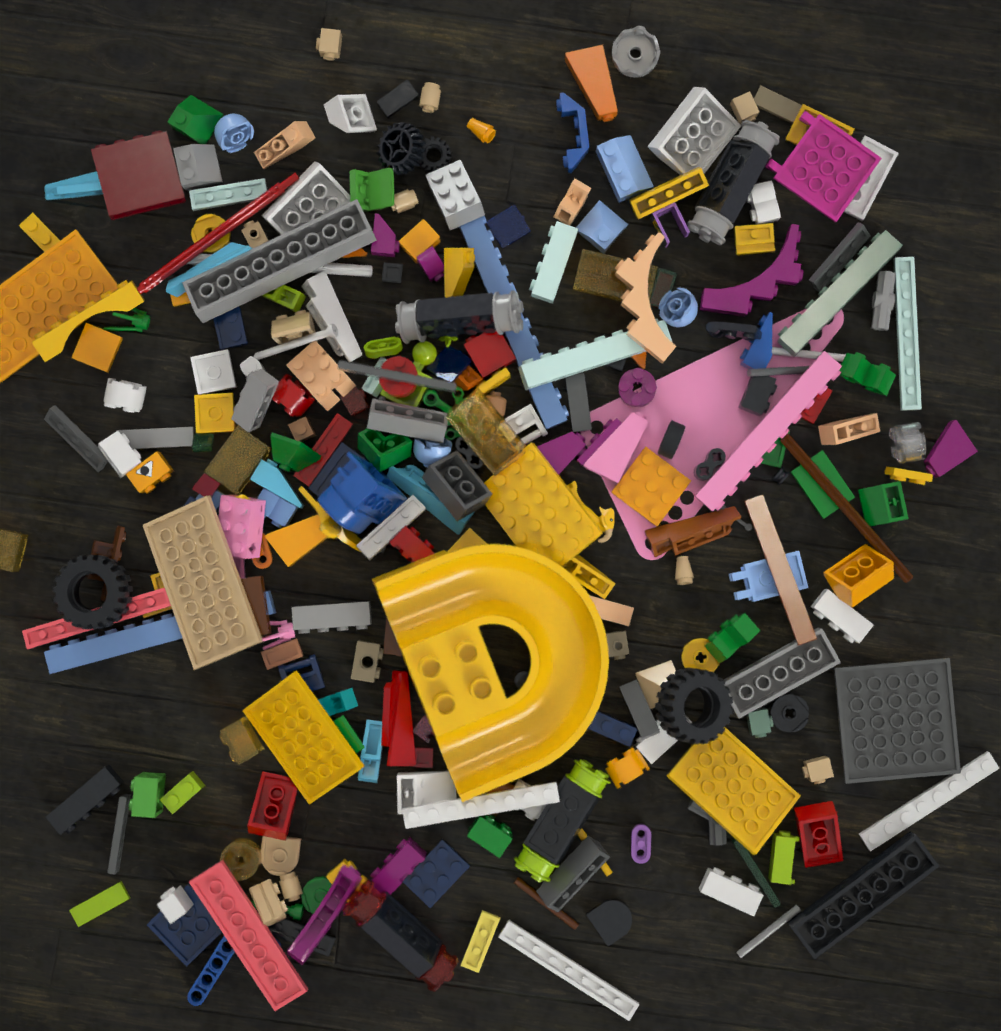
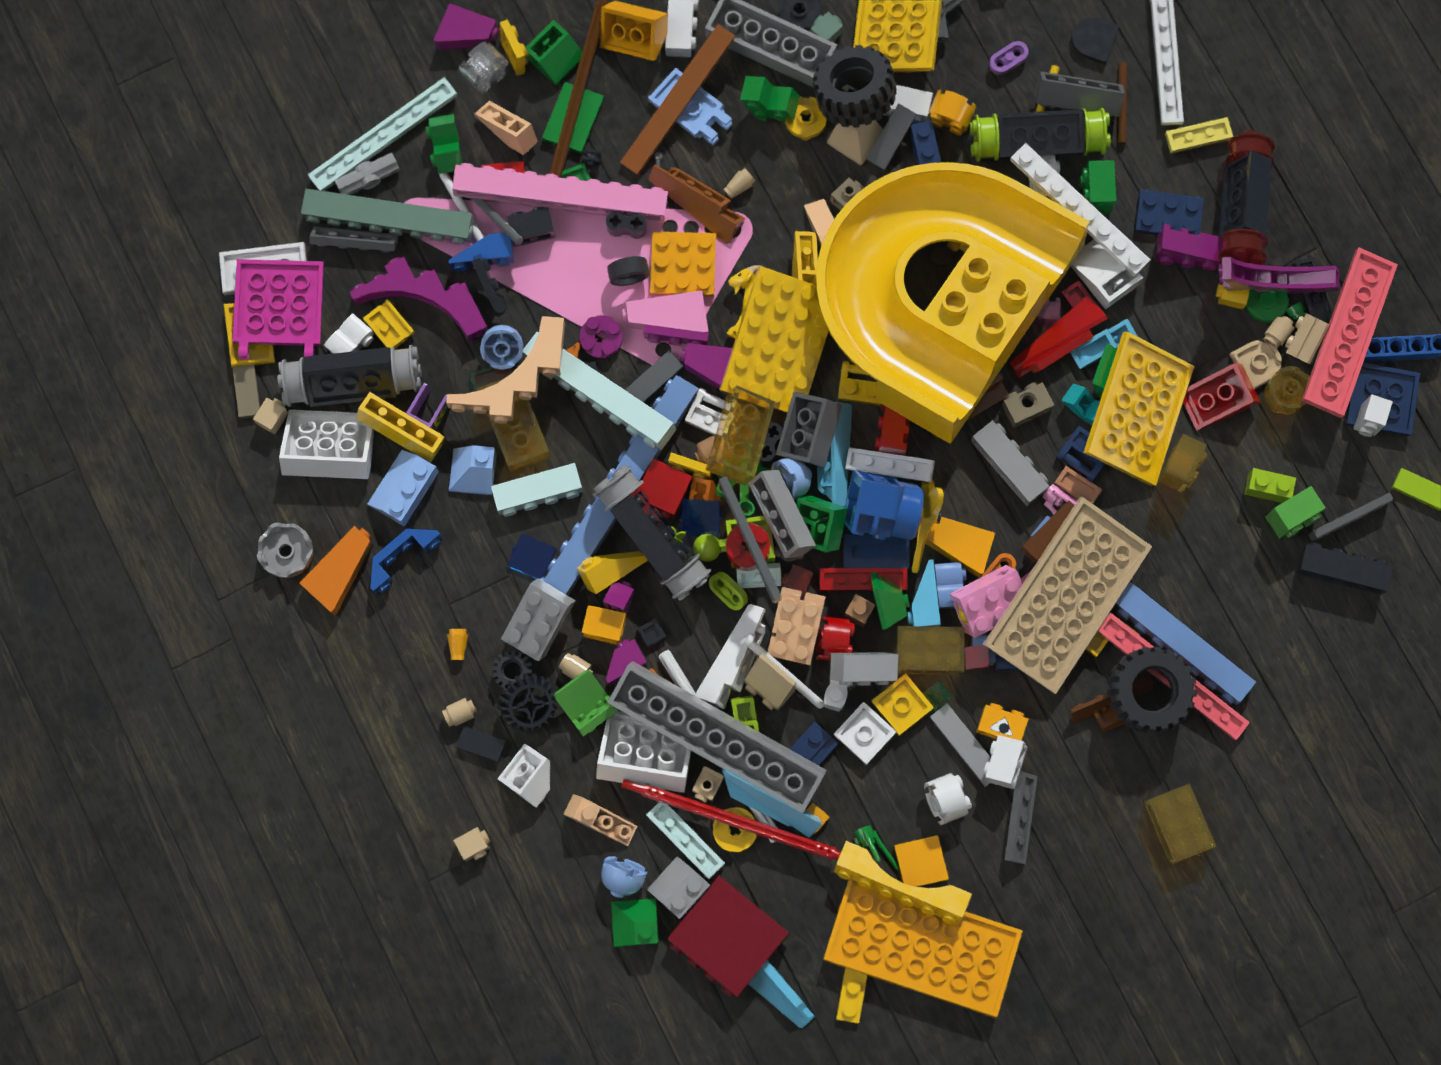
camera: 125 degrees left, 10 degrees down
light nougat brick [554,179,591,226] -> none

